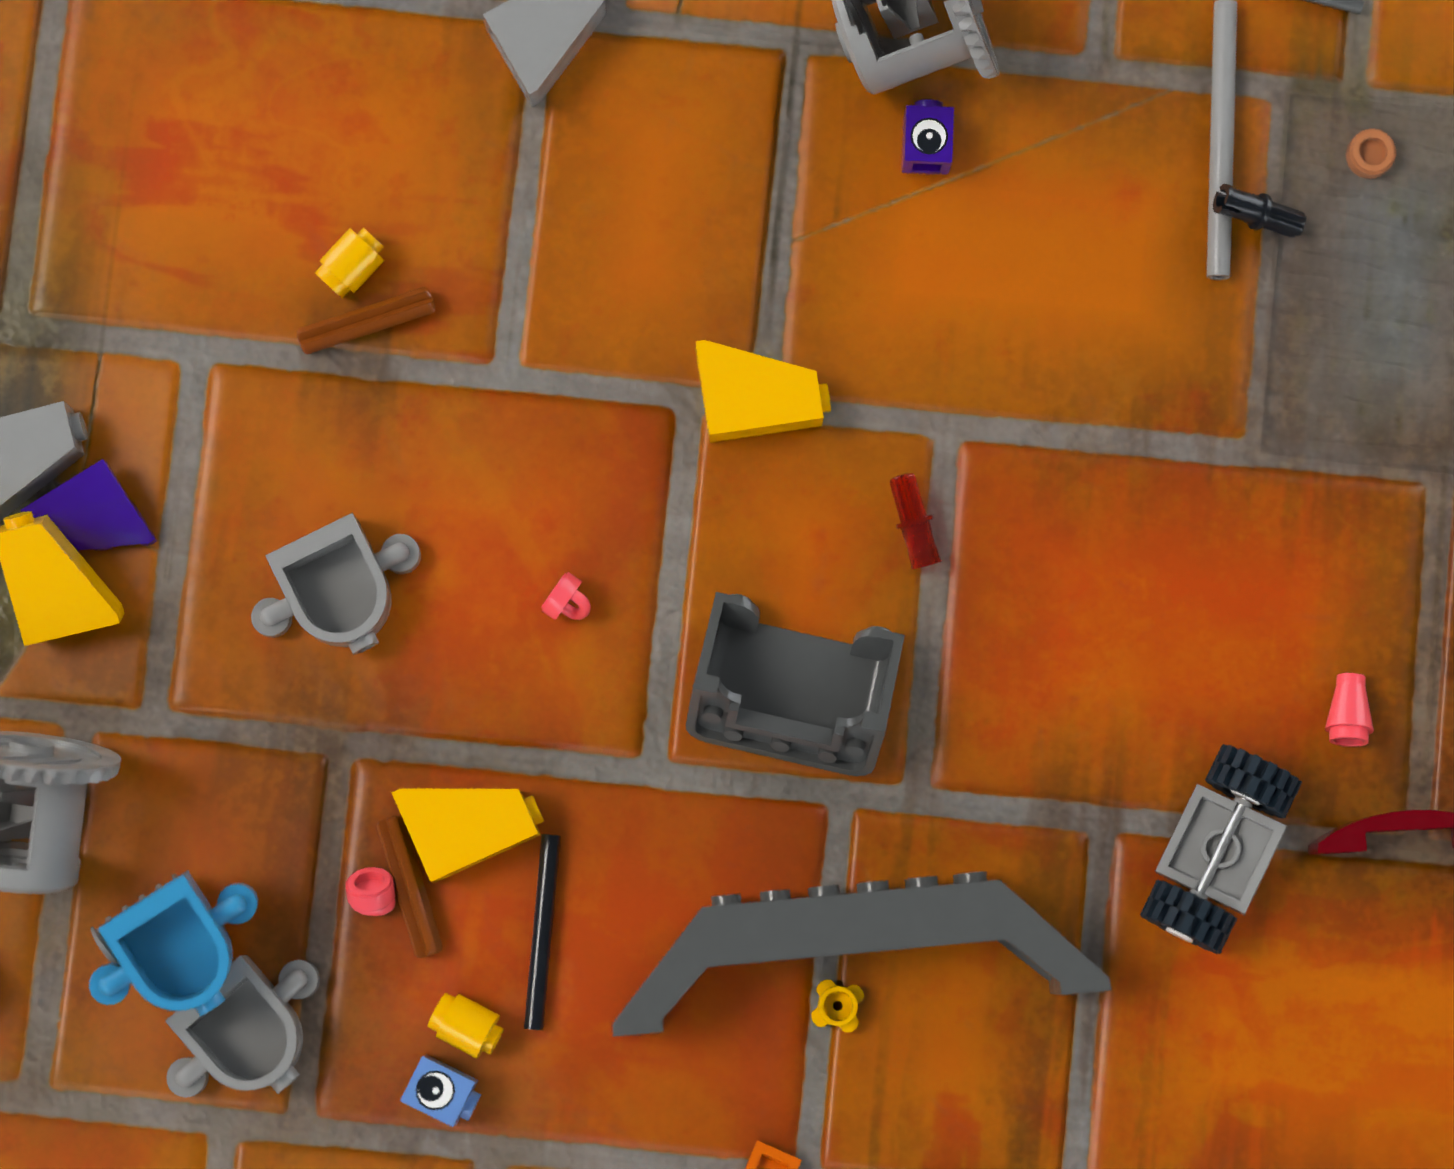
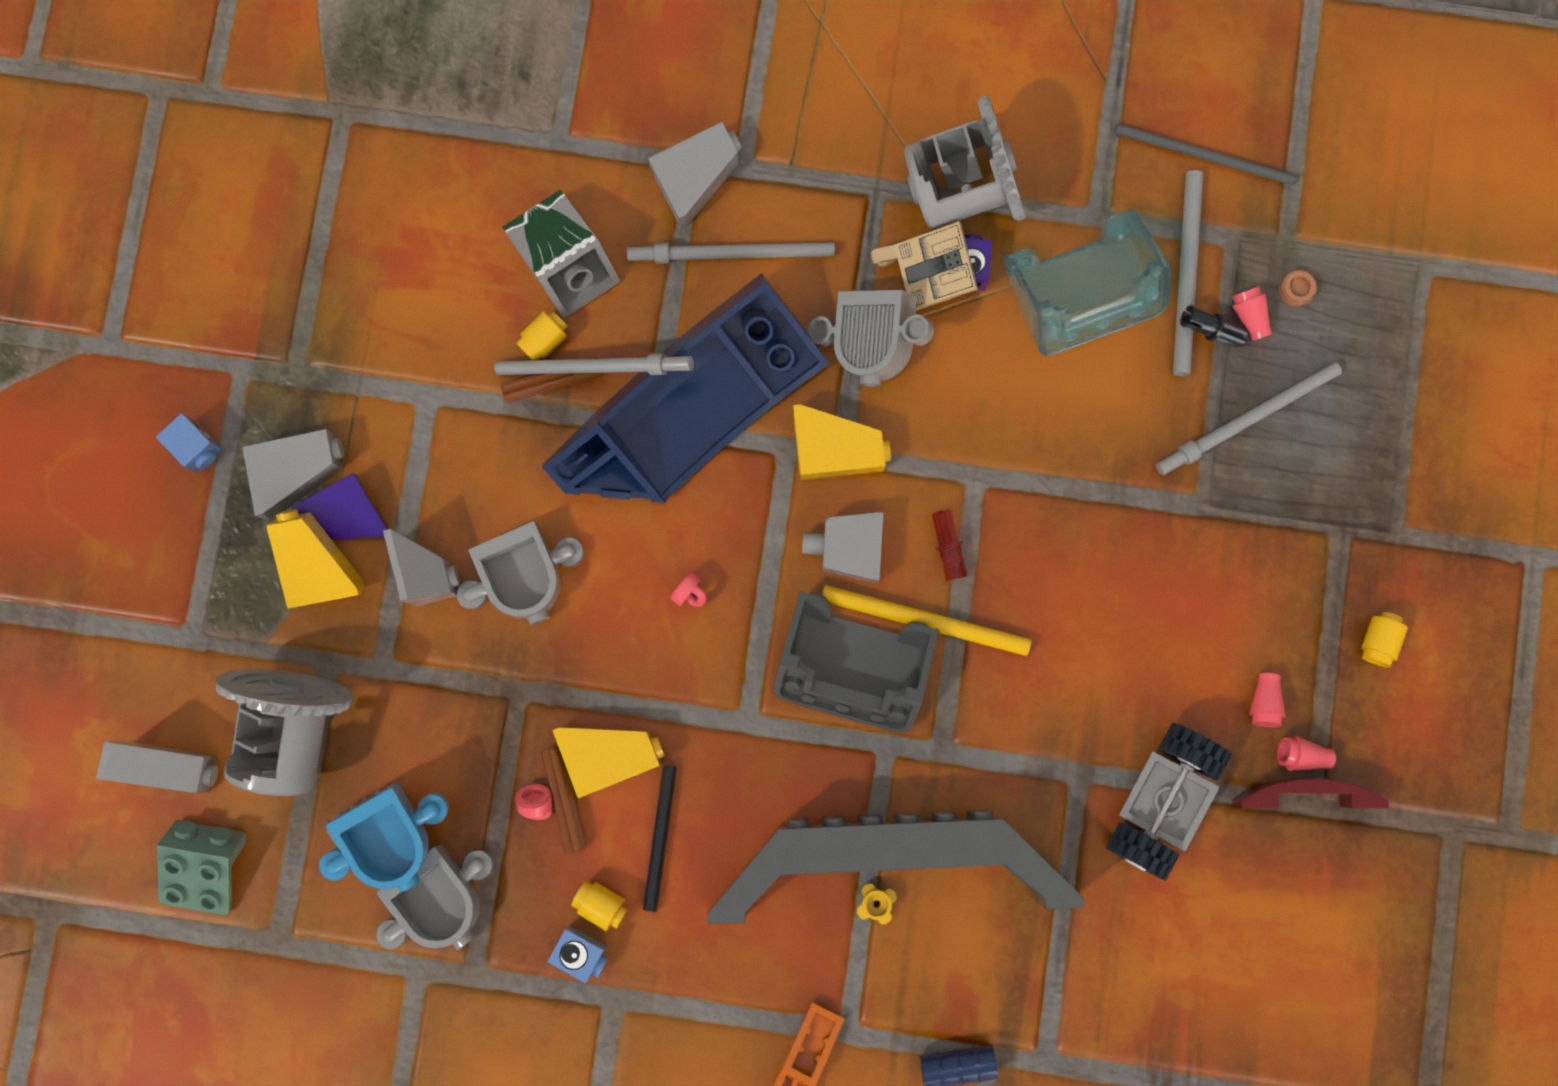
camera: 10 degrees right, 0 degrees up
none -> light grey slope [383,529,460,607]
none -> light grey bar [494,353,694,375]
none -> light grey slope [502,189,621,319]
none -> dark blue slope [542,273,829,503]
none -> light grey bar [627,242,835,264]
none -> light grey torso [802,512,884,584]
none -> light grey piece [807,290,934,387]
none -> yellow piece [822,584,1032,656]
none -> tan flag [871,221,978,311]
none -> clear light blue windscreen [1004,209,1171,355]
none -> light grey bar [1155,362,1342,476]
none -> coral cone [1232,286,1272,341]
none -> coral cone [1277,735,1336,771]

